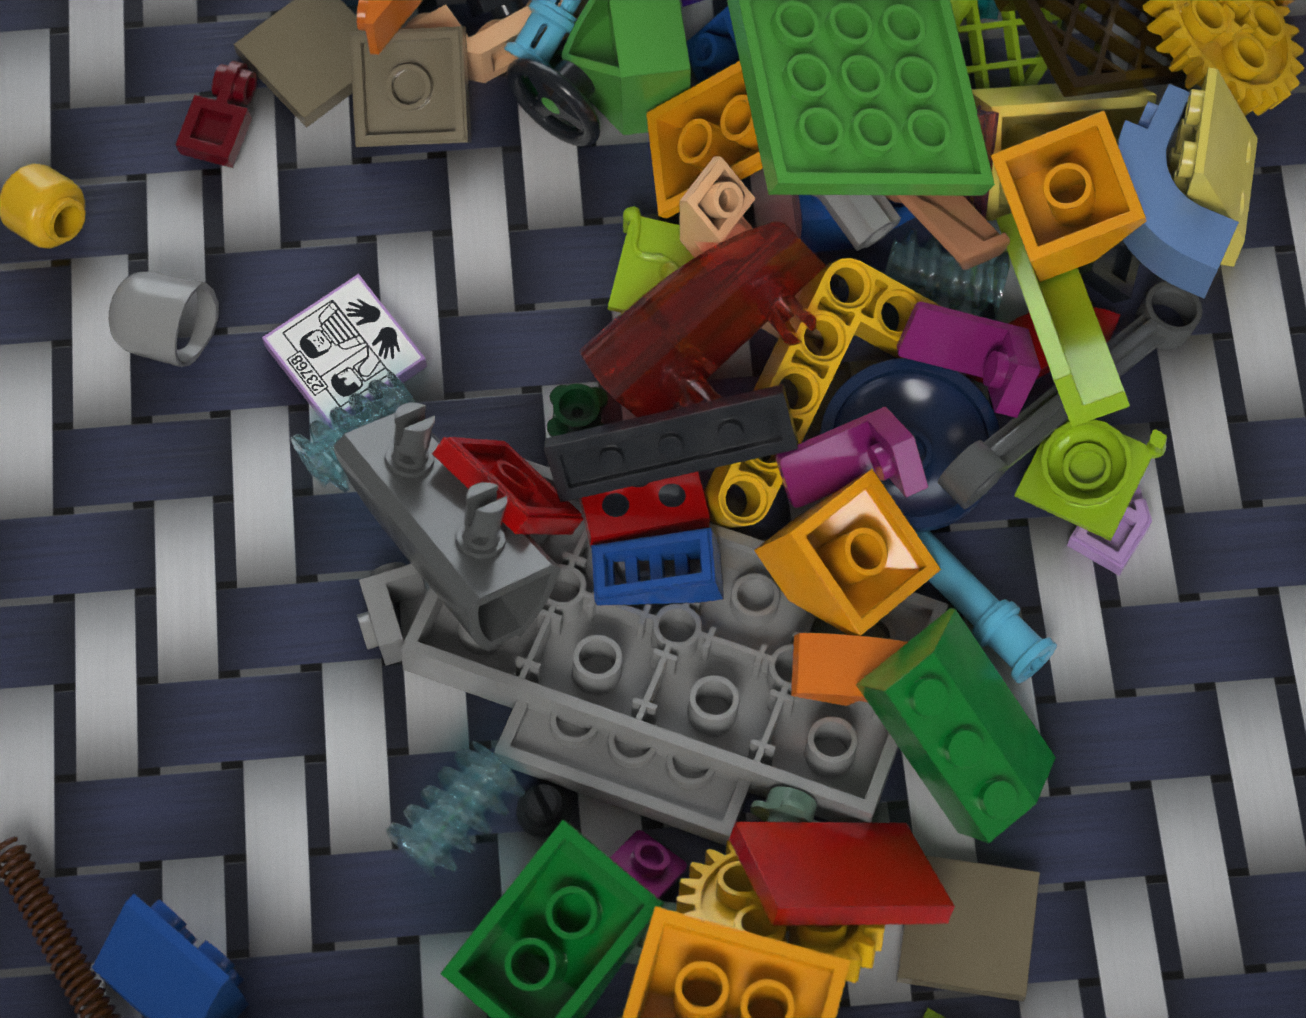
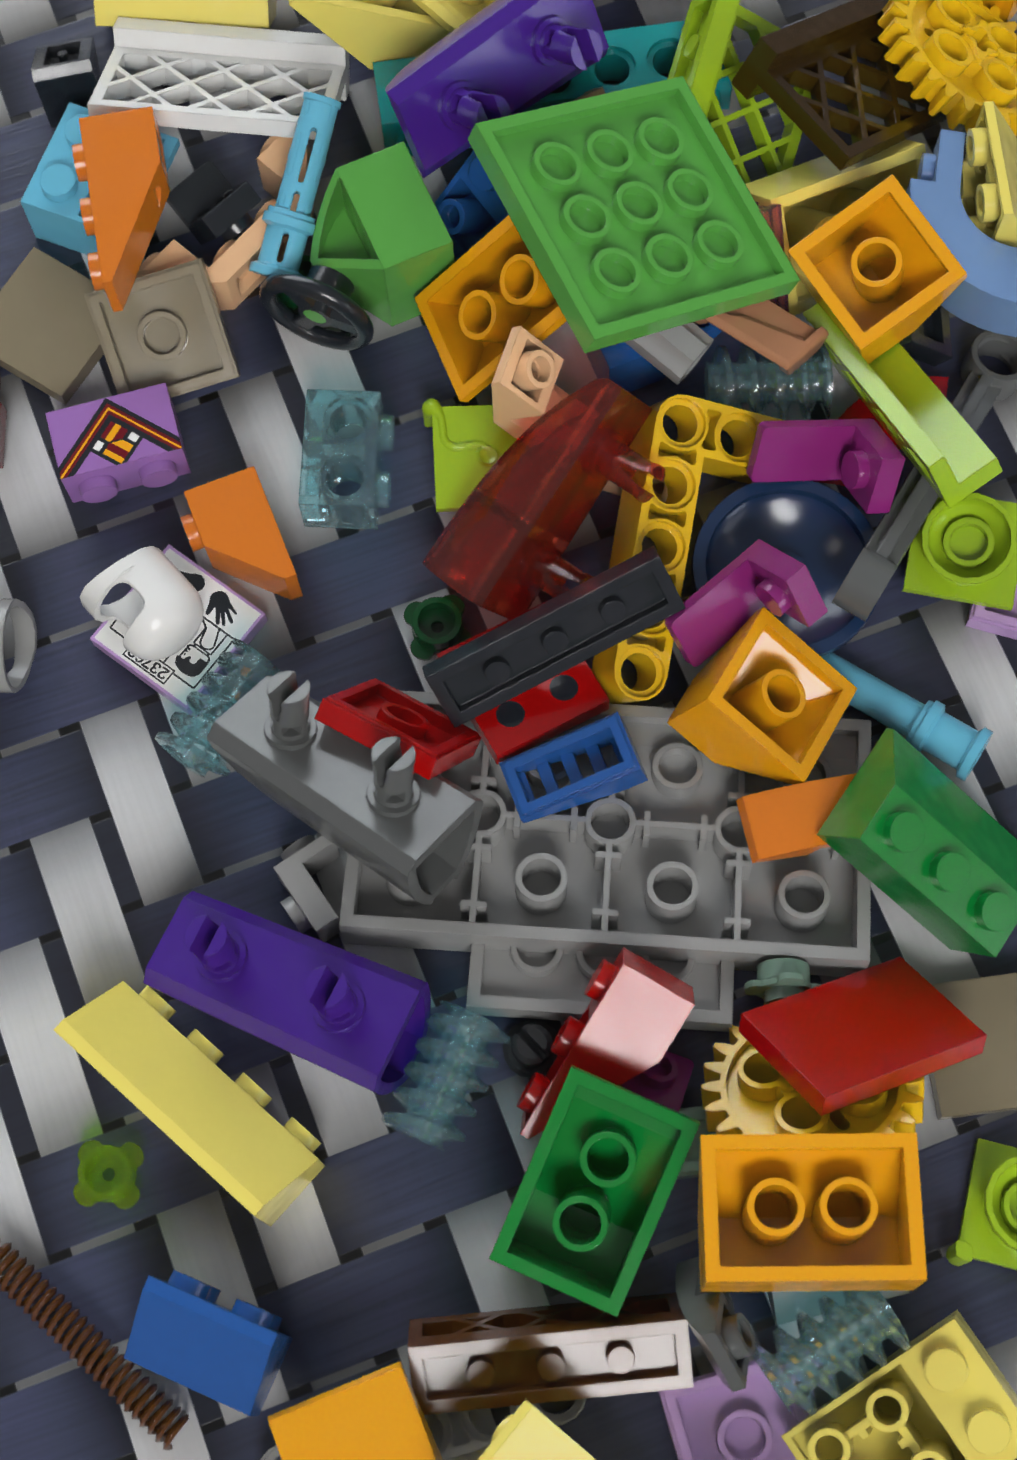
camera: 15 degrees left, 5 degrees up
none -> medium lavender brick [45,382,191,503]
none -> light yellow slope [54,981,325,1227]
none -> clear neon green plate [73,1140,144,1210]
none -> white helmet [80,546,204,661]
none -> dark purple piece [143,891,431,1095]
none -> orange slope [180,466,303,600]
none -> clear light blue brick [298,389,395,530]
none -> slope [516,947,695,1139]

